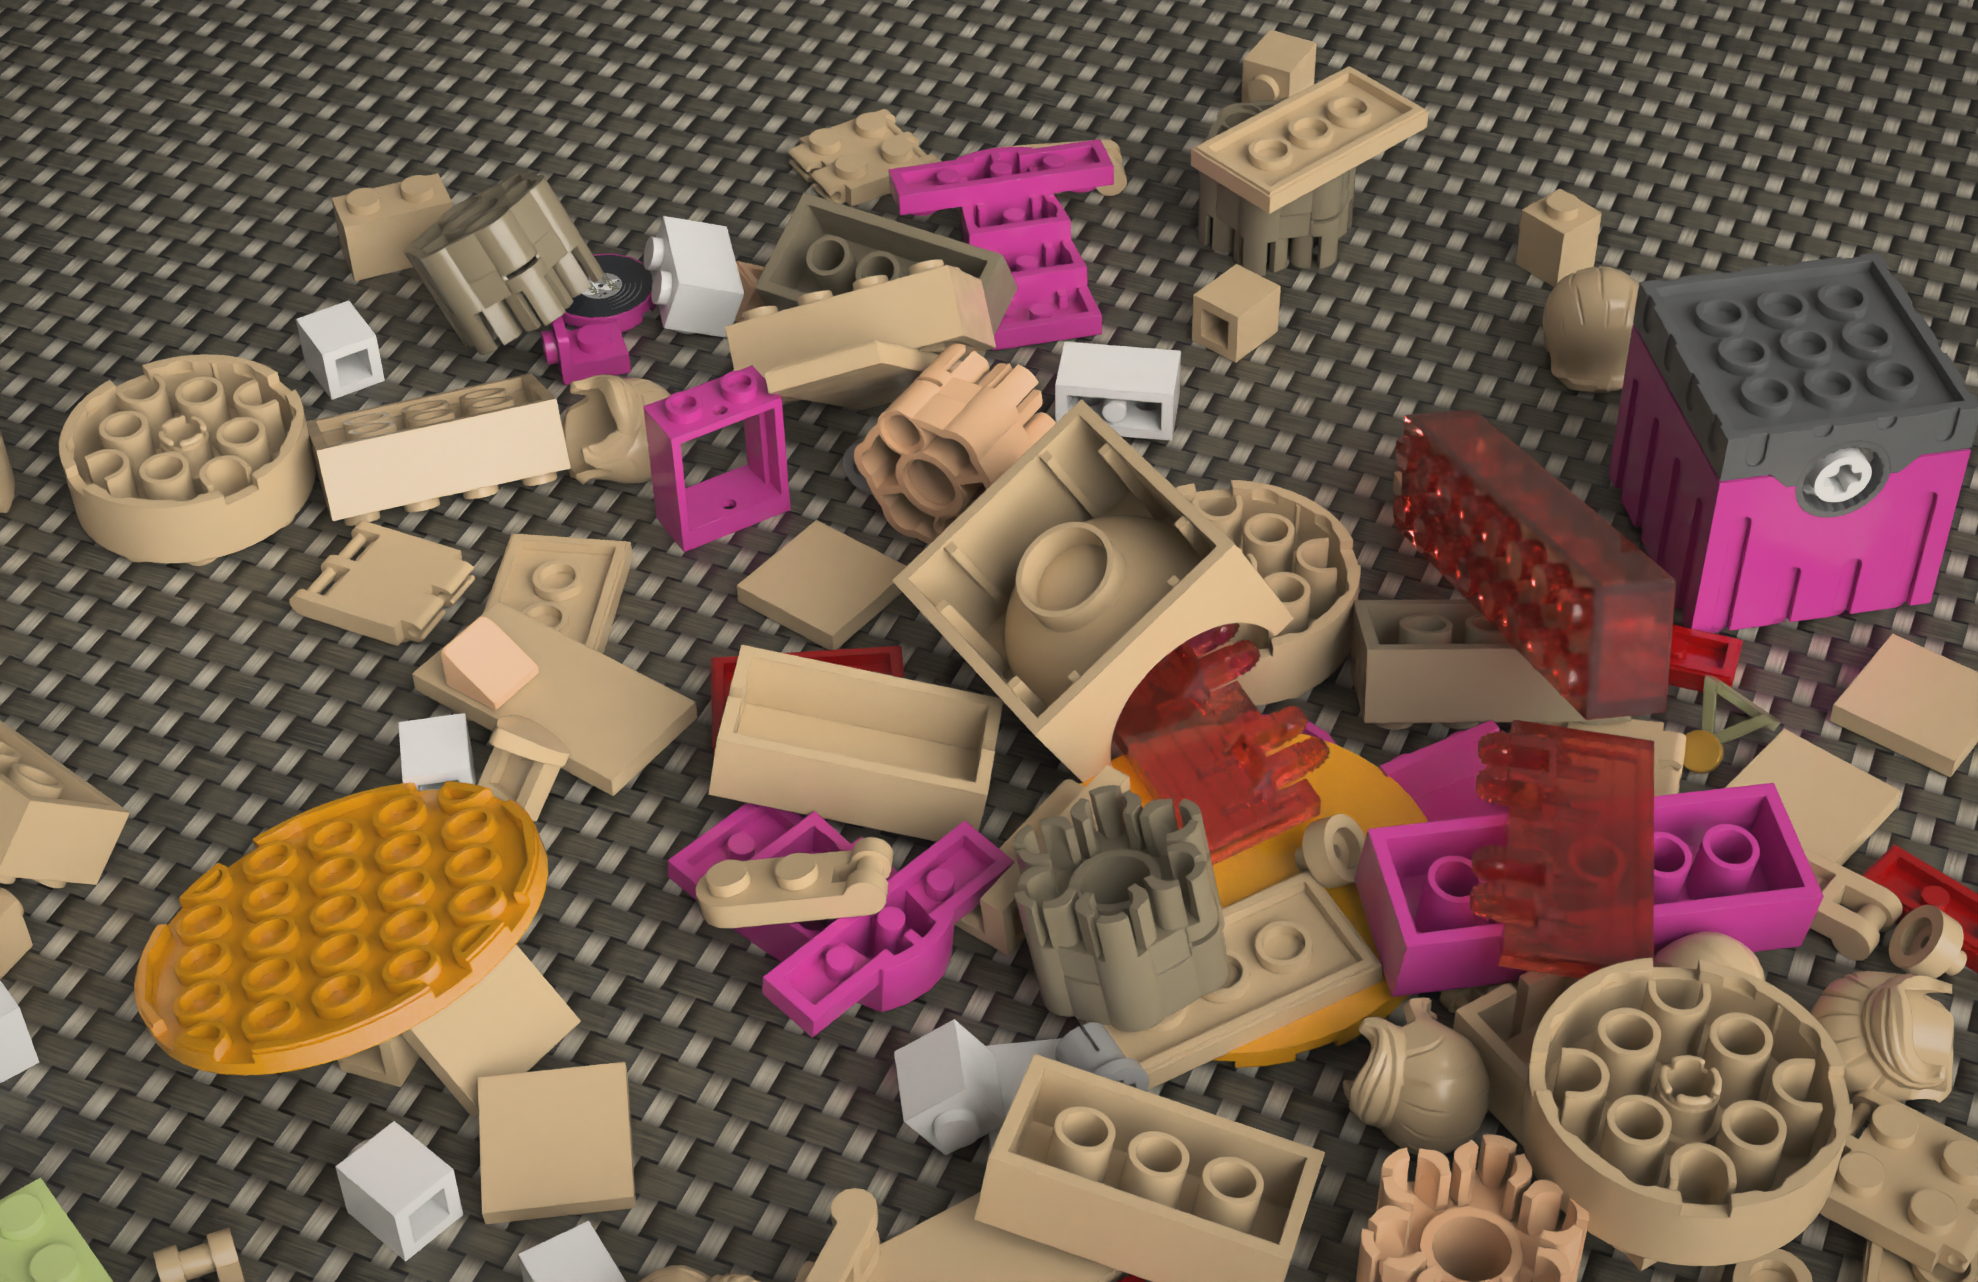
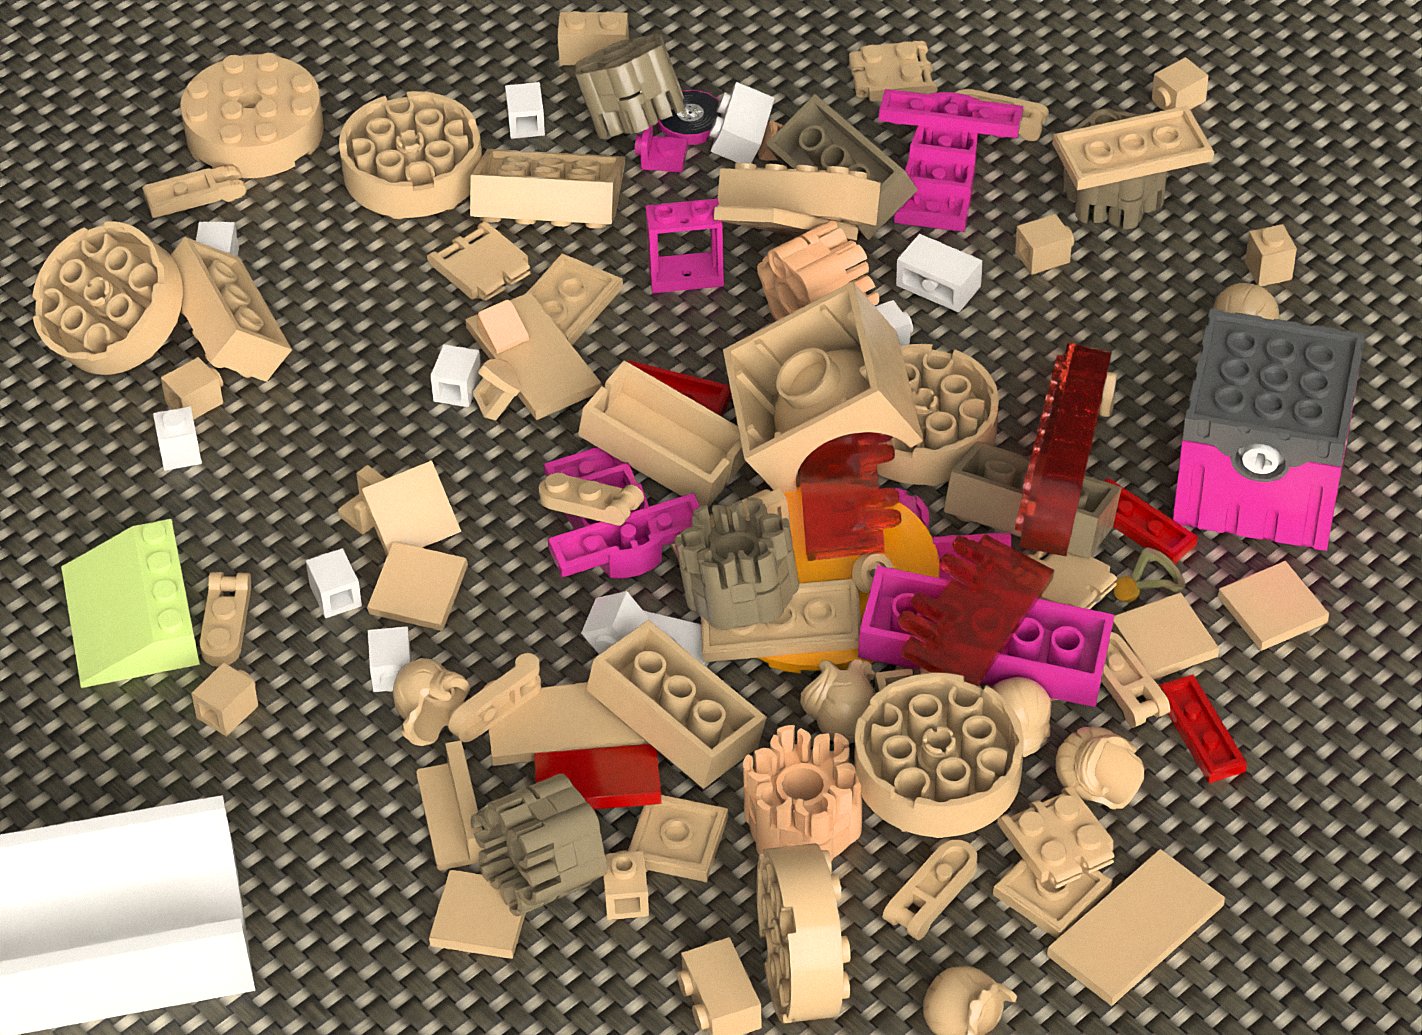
camera: 25 degrees right, 5 degrees up
light orange tile [134,781,548,1076] -> none
tan hair [562,374,682,485] -> none
tan tile [737,520,906,650] -> none
light grey bush [1055,1022,1149,1091] -> none
tan tile [1889,905,1967,979] -> none

